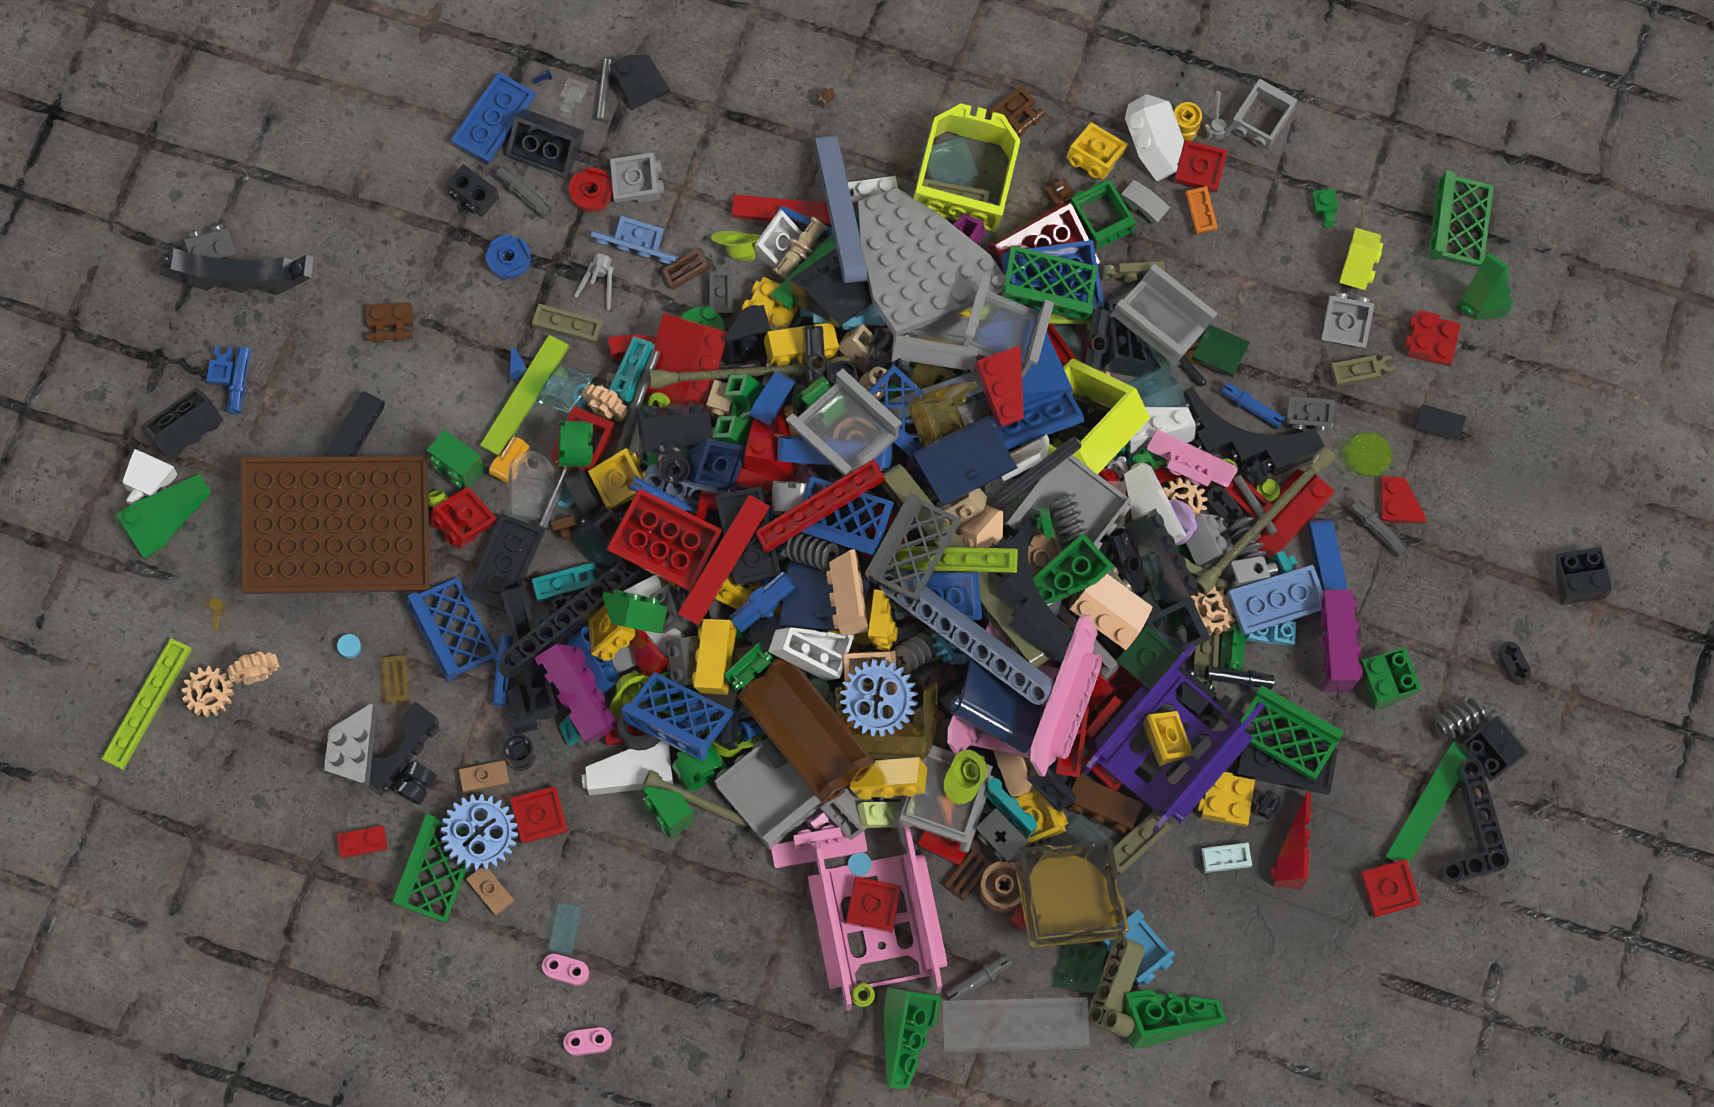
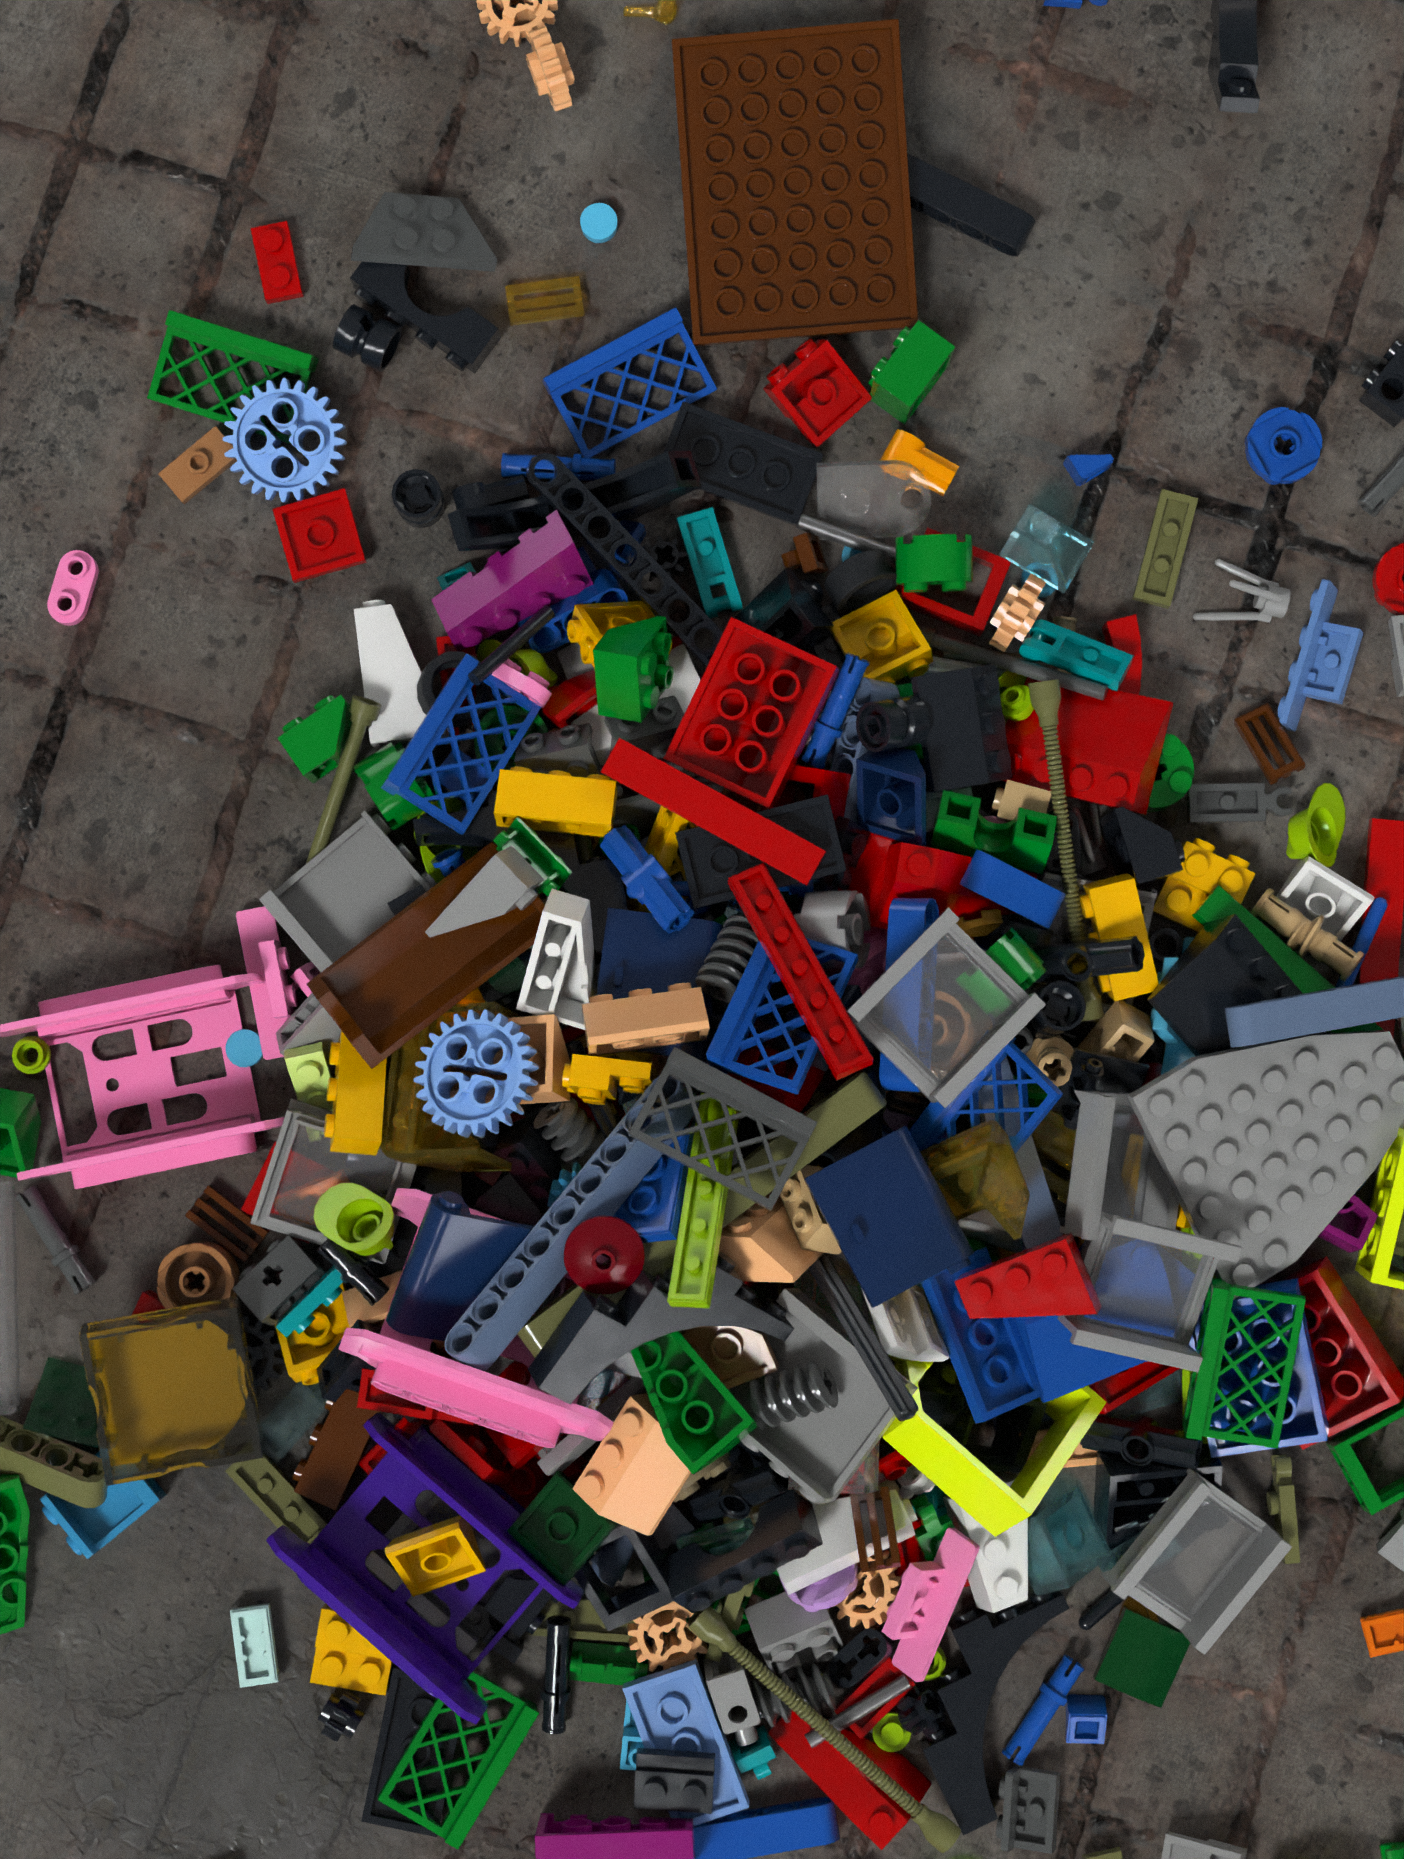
camera: 90 degrees right, 15 degrees up
blue pin [226,347,252,415] -> none
reddish brown plate [367,302,413,343] -> none
lime plate [428,490,448,508] -> none
medium nougat plate [459,760,510,794] -> none
lime tile [480,335,569,456] -> none
clear light blue tile [548,903,582,955] -> none
red plate [846,877,902,933] -> none
green plate [1033,507,1054,539] -> none
red wedge [1270,792,1311,890] -> none
none -> black pin [317,1238,390,1306]
none -> light grey slope [425,846,544,937]
none -> black bar [468,605,555,686]
none -> bright pink plate [491,659,552,708]
none -> dark red dish [564,1215,645,1294]
none -> black plate [634,1748,715,1814]
none -> reddish brown tile [849,1486,901,1573]
none -> blue slope [1065,1694,1107,1744]

